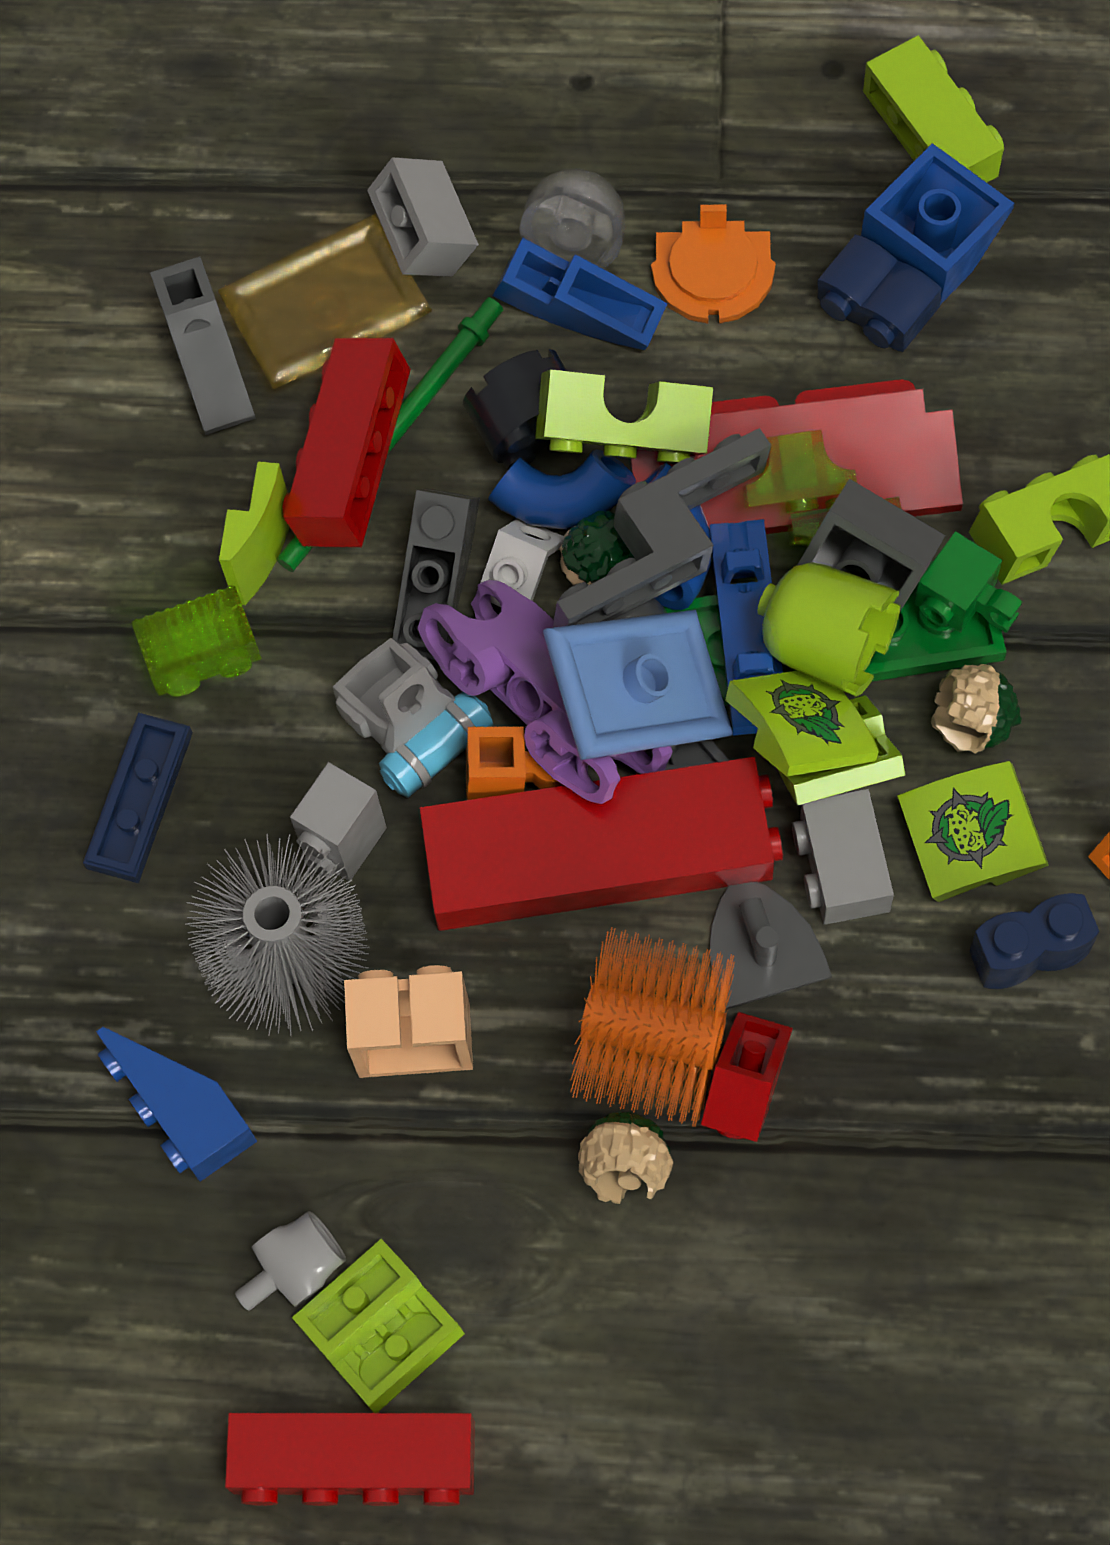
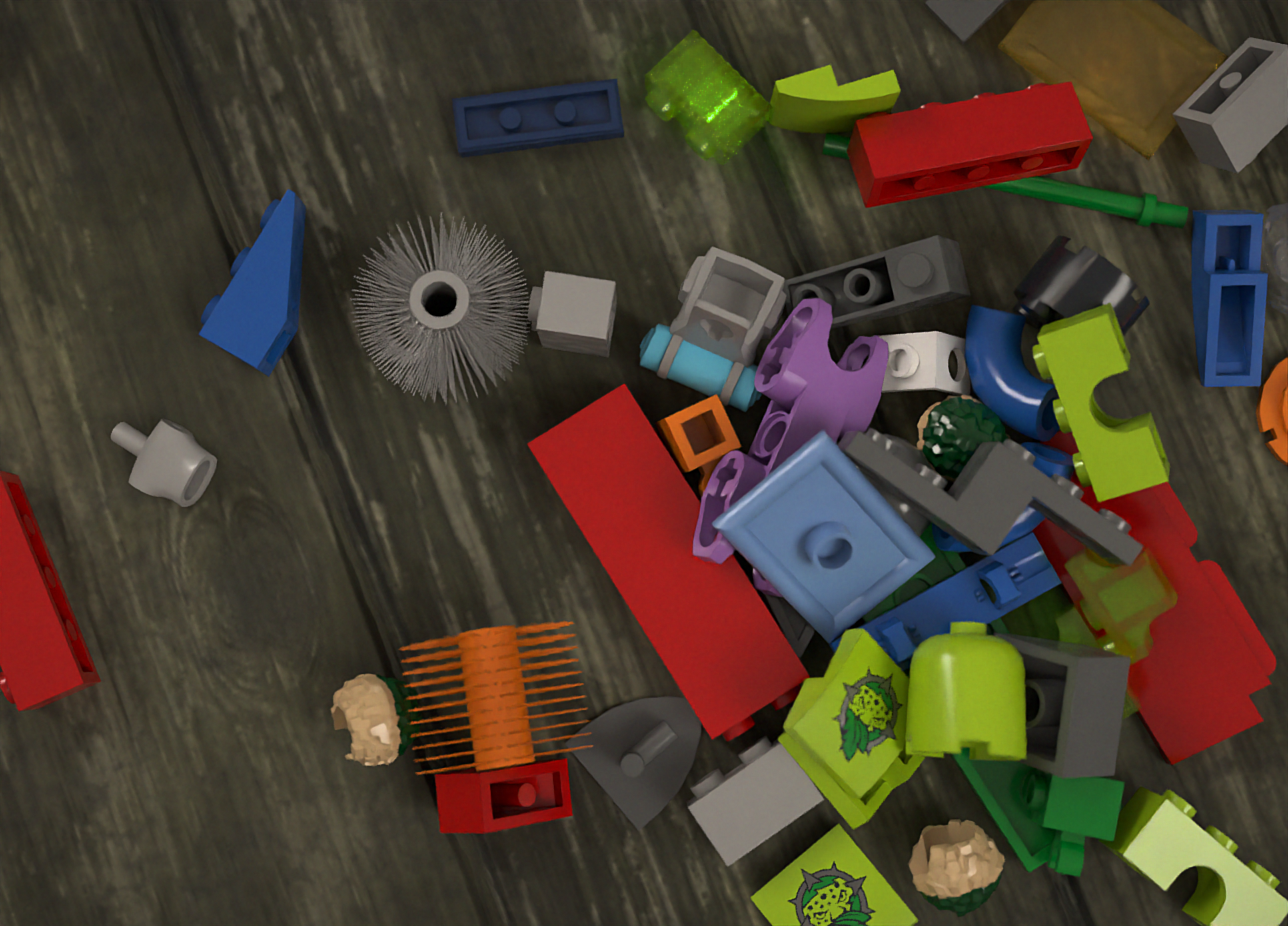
camera: 60 degrees right, 15 degrees up
lime slope [292,1239,465,1413] -> none
light nougat piece [344,965,473,1078] -> none

